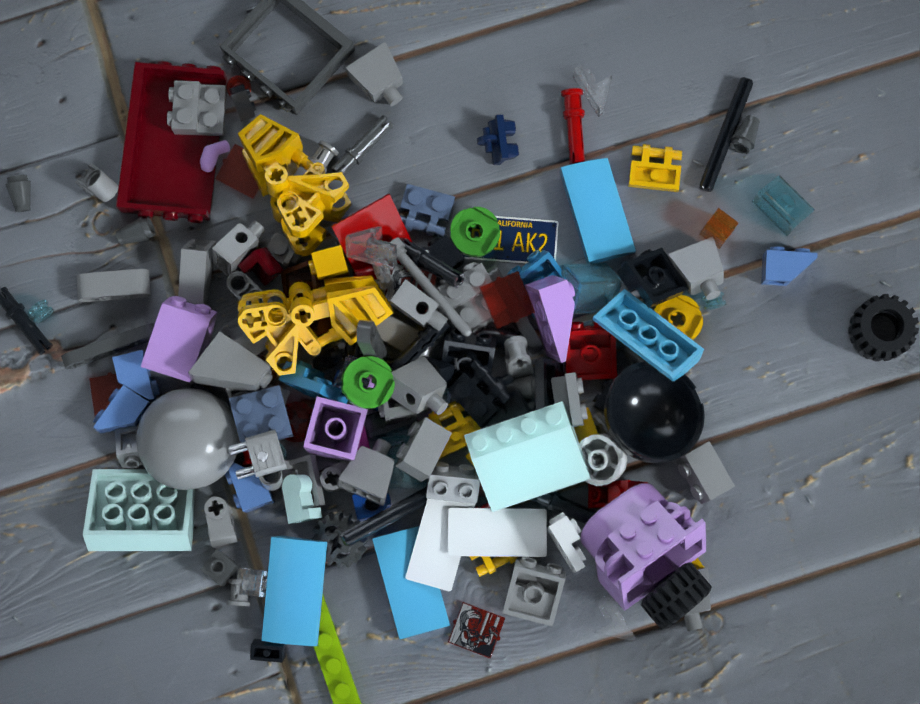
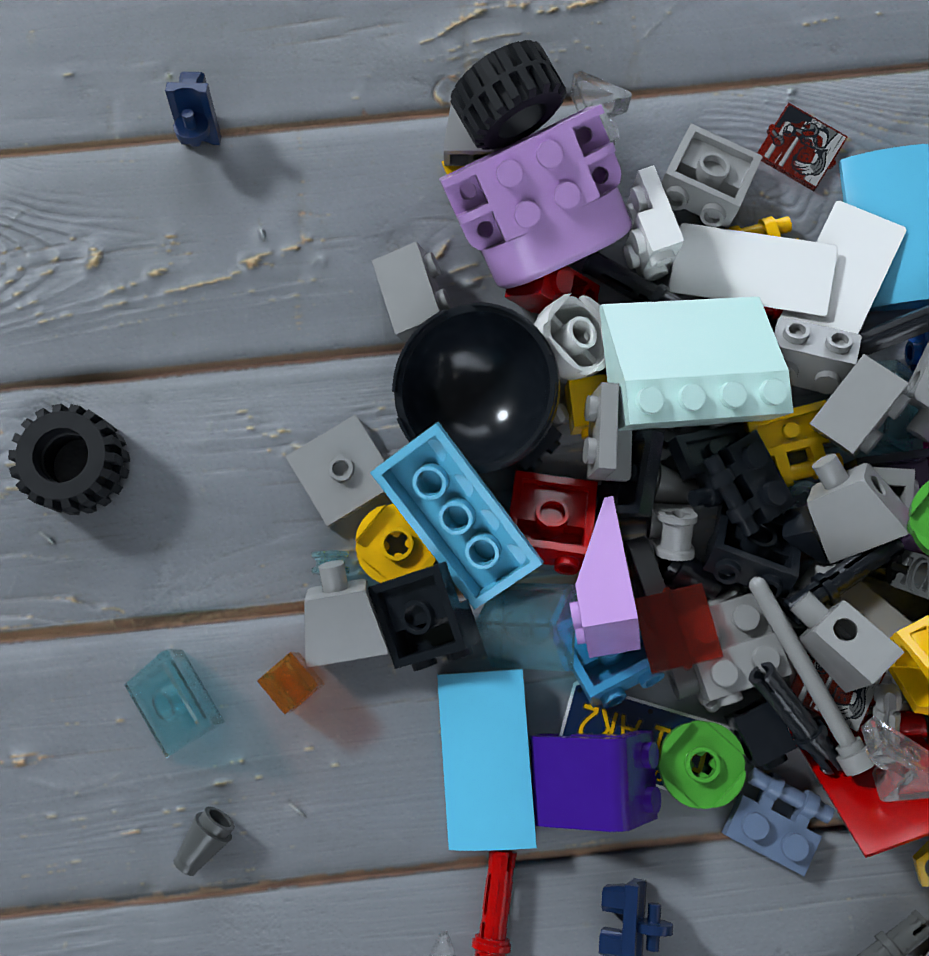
camera: 170 degrees left, 0 degrees up
yellow plate [628,144,682,192] -> none
black axle [699,77,753,192] -> none
medium blue slope [761,247,817,286] -> none
none -> dark blue hips [165,72,222,147]
none -> light grey plate [285,414,385,528]
none -> dark purple piece [530,730,661,832]

